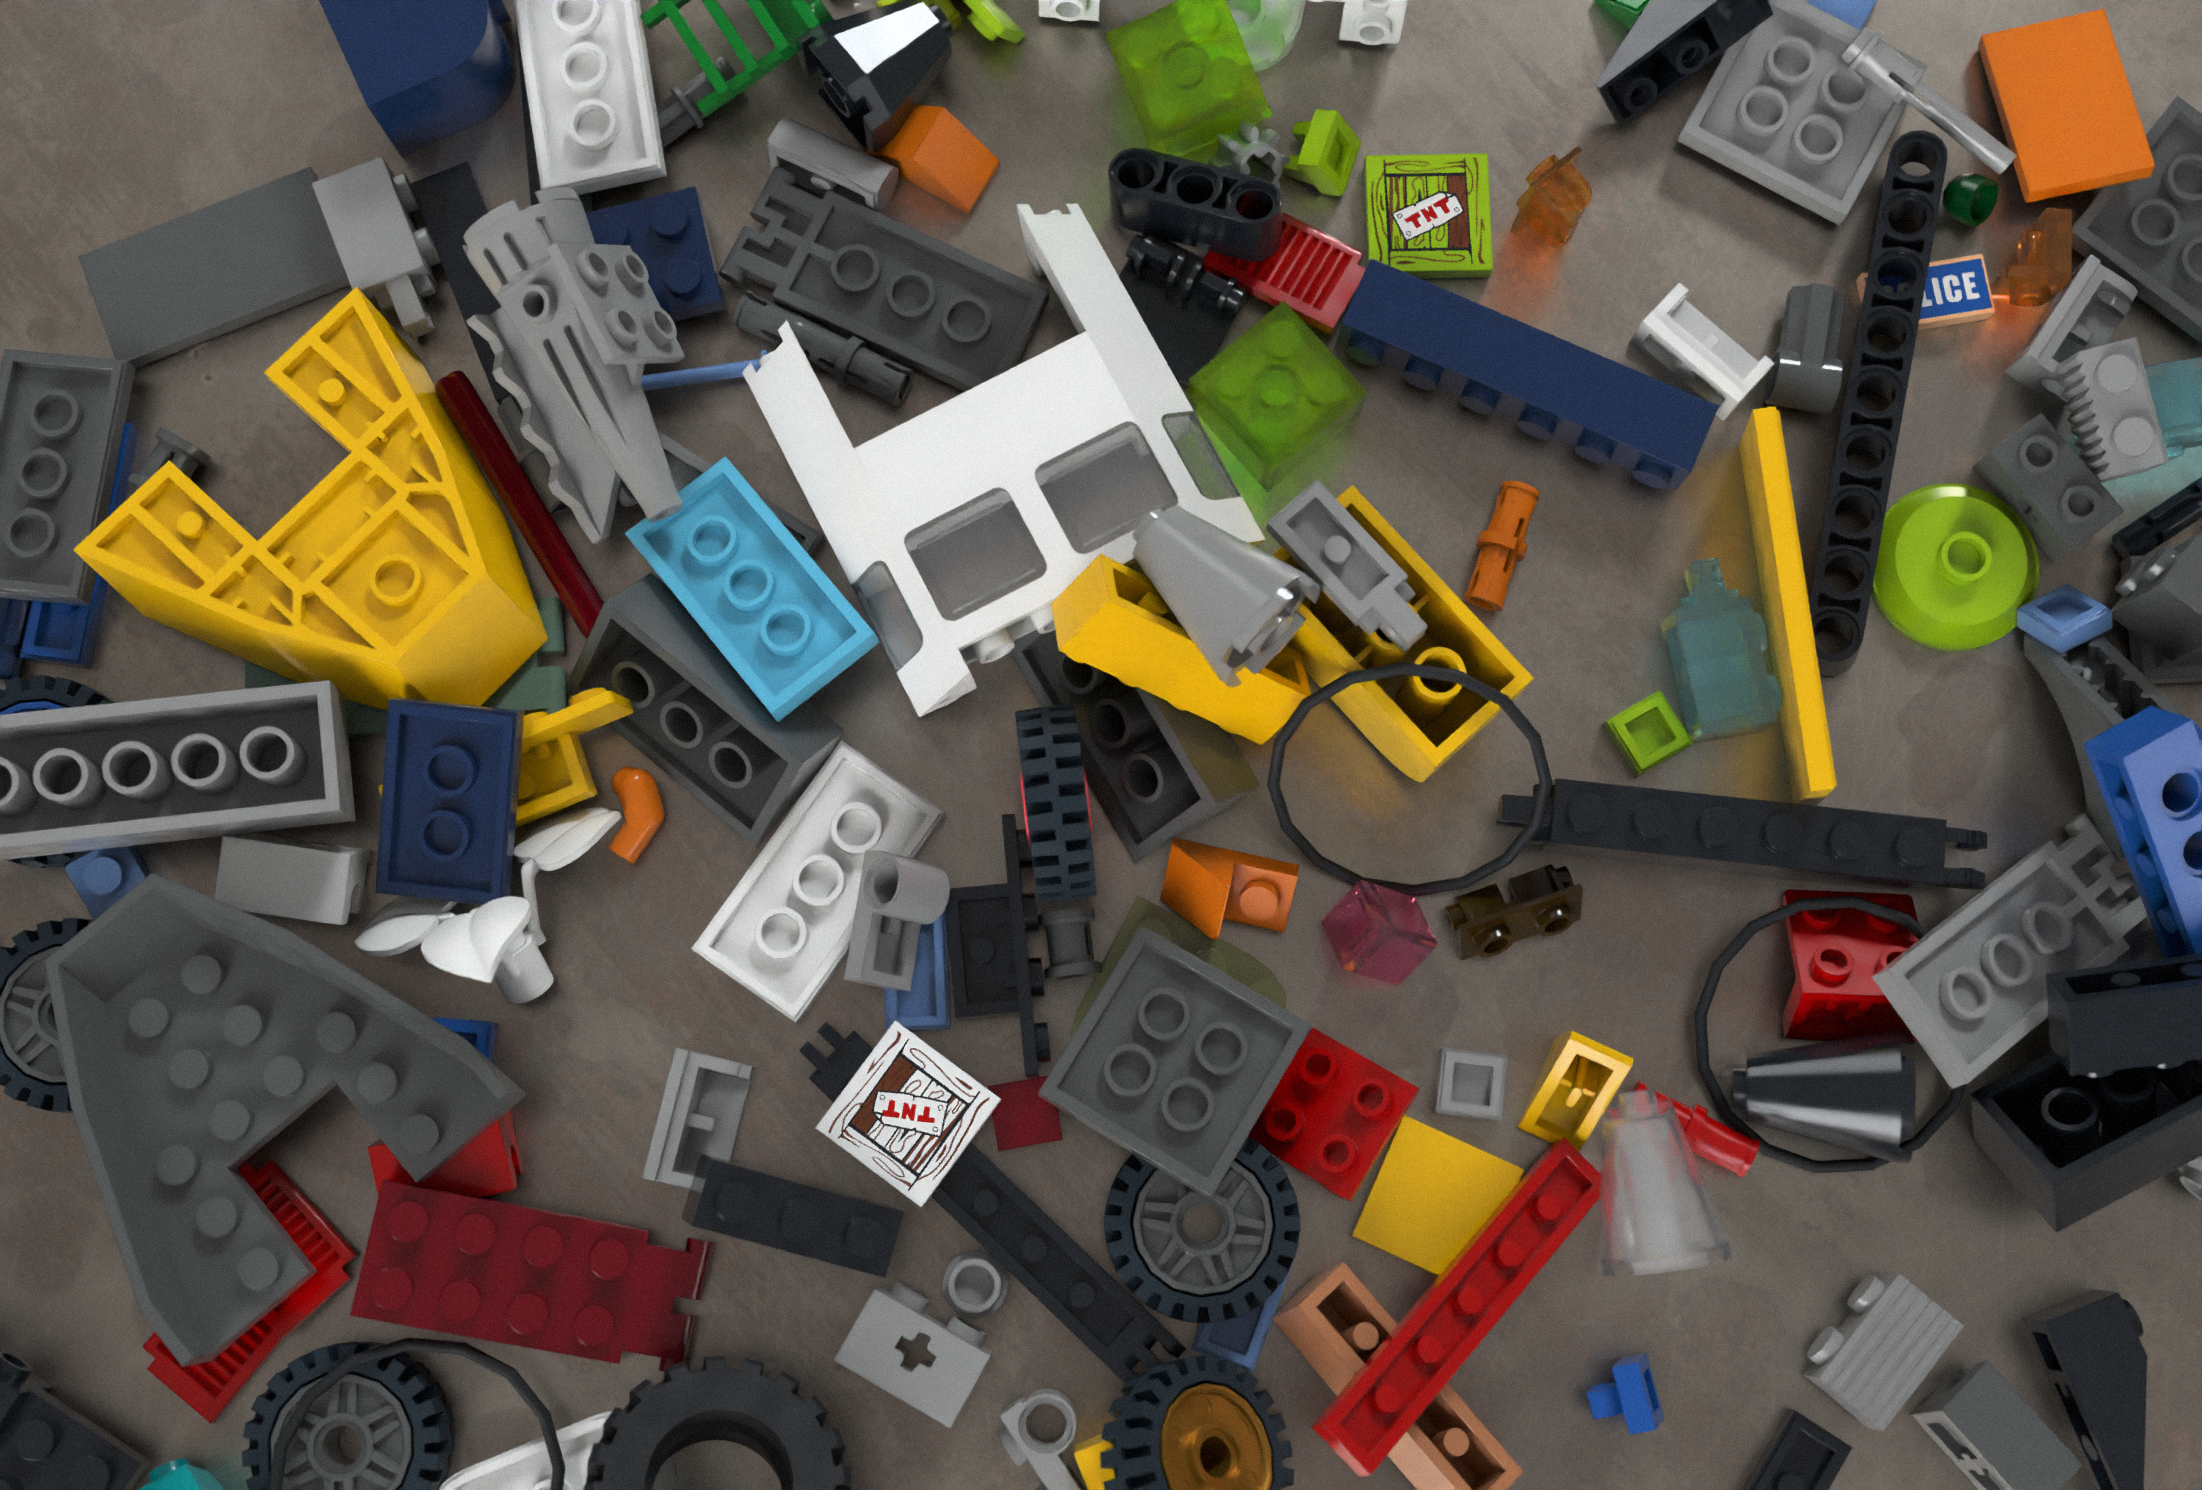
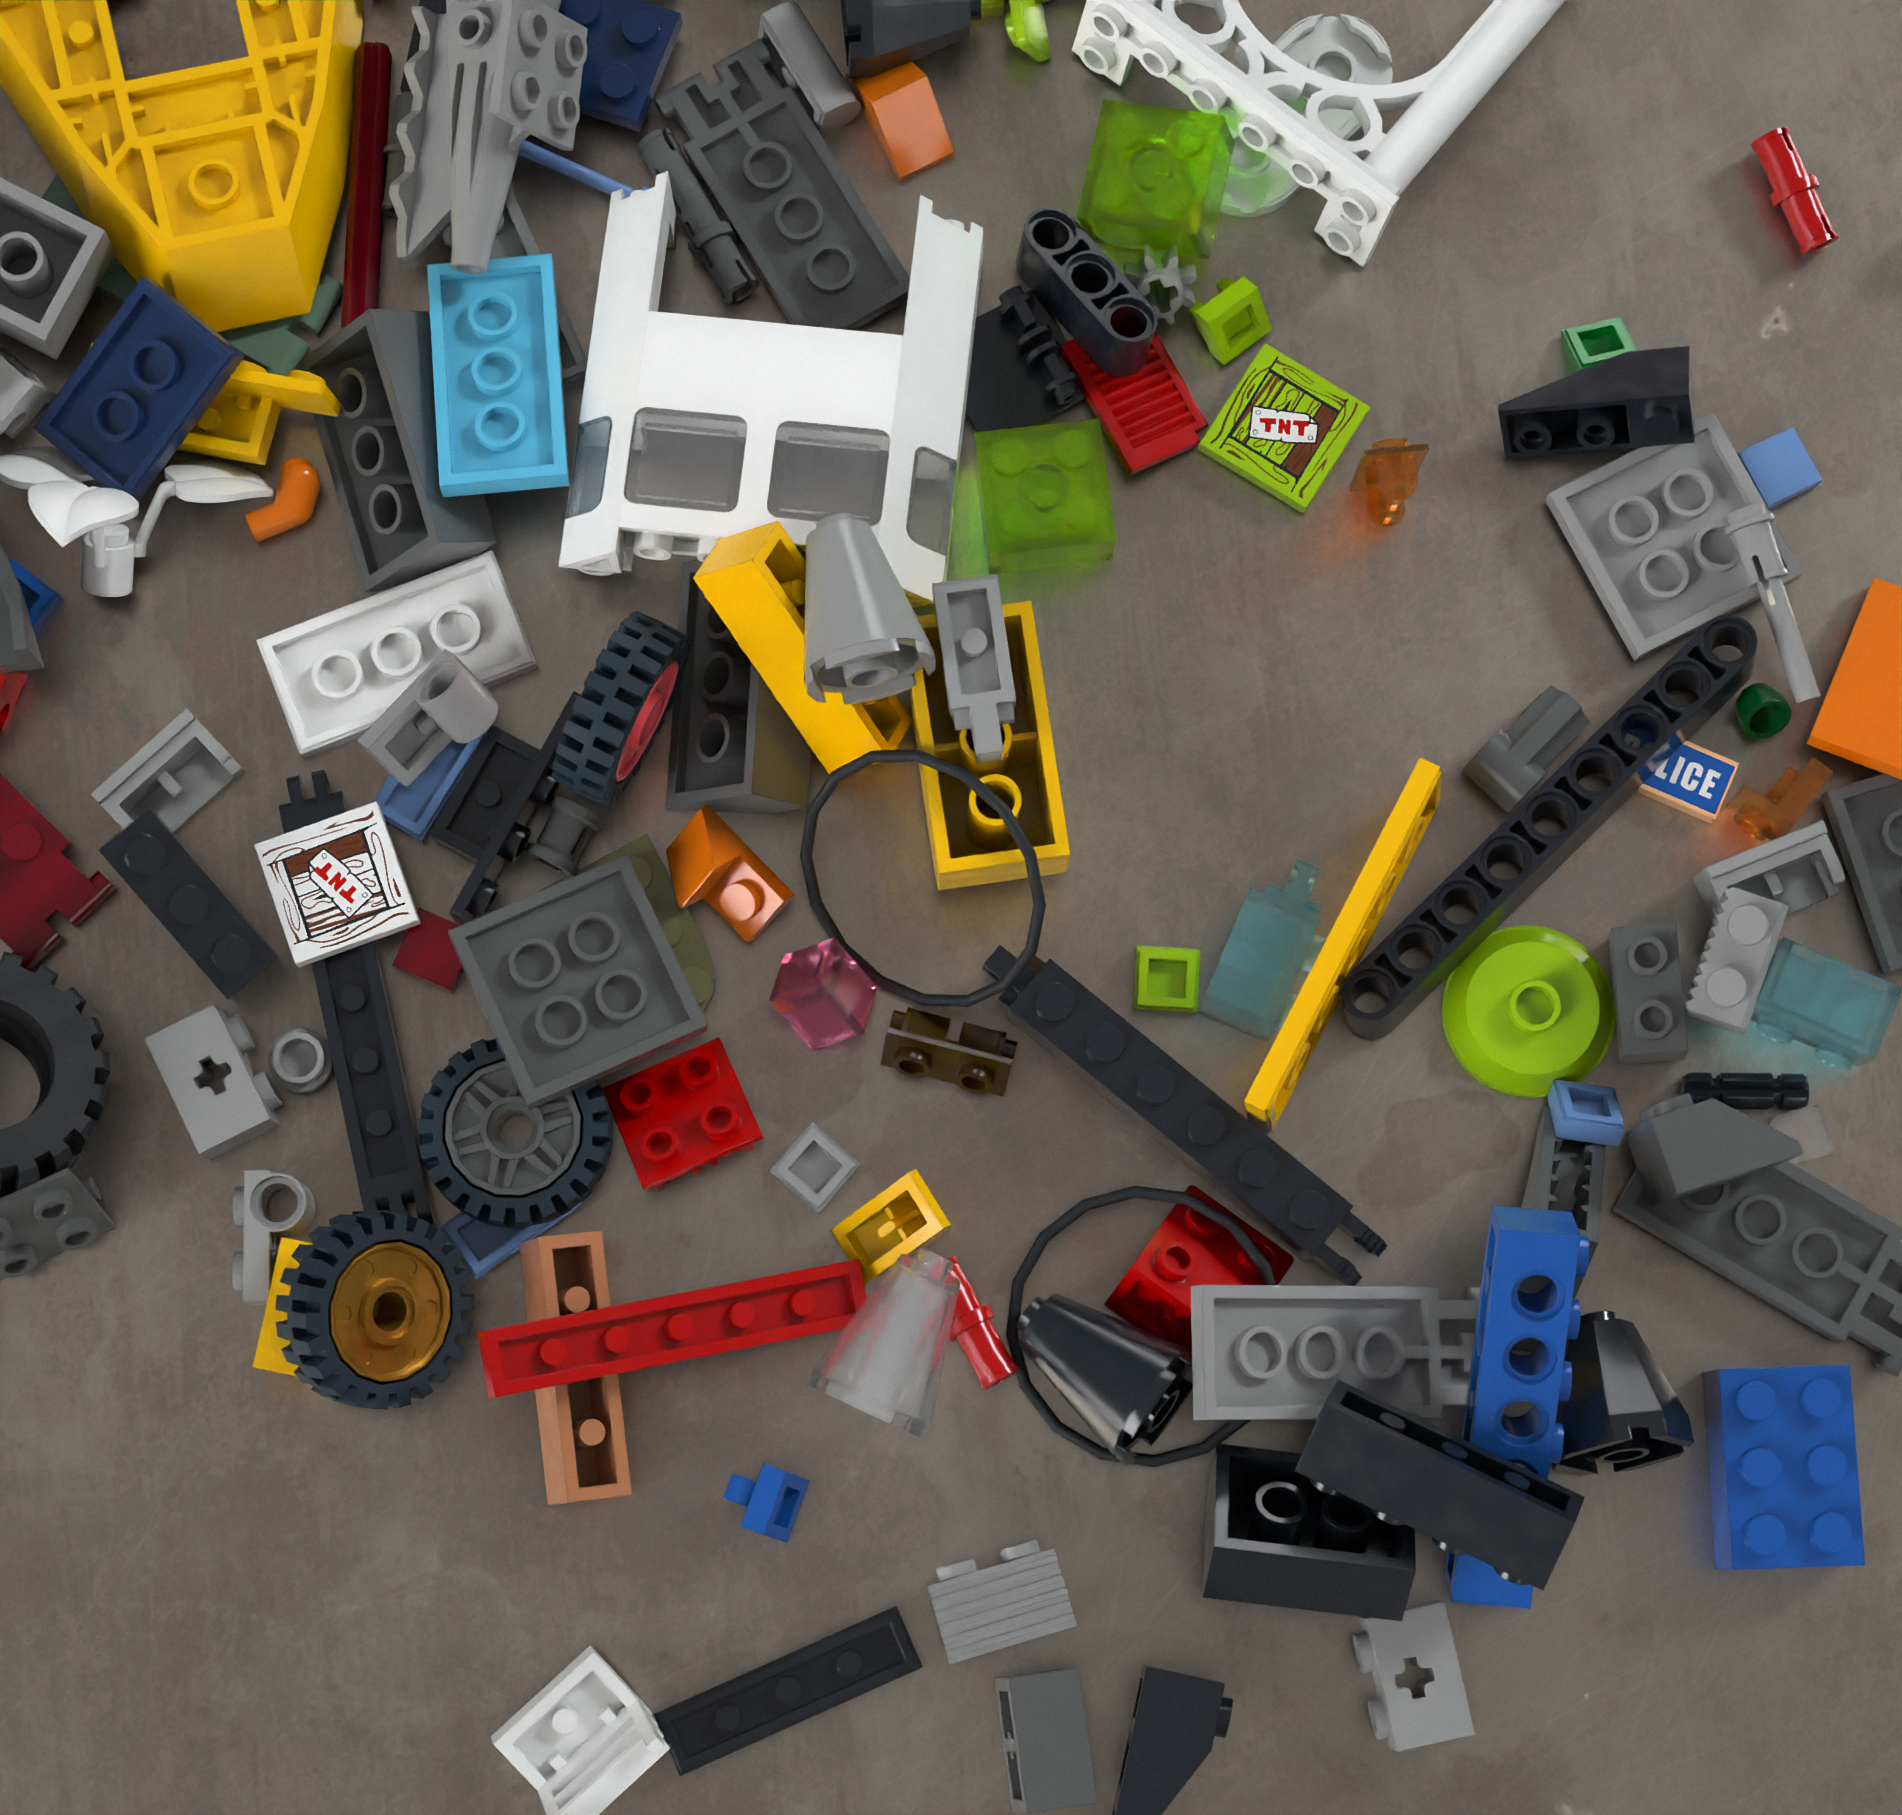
camera: 30 degrees right, 0 degrees up
dark blue brick [1336,258,1719,489] -> none
yellow tile [1350,1115,1524,1276] -> none
orange pin [1463,480,1540,611] -> none
white hinge [1630,283,1775,421] -> none

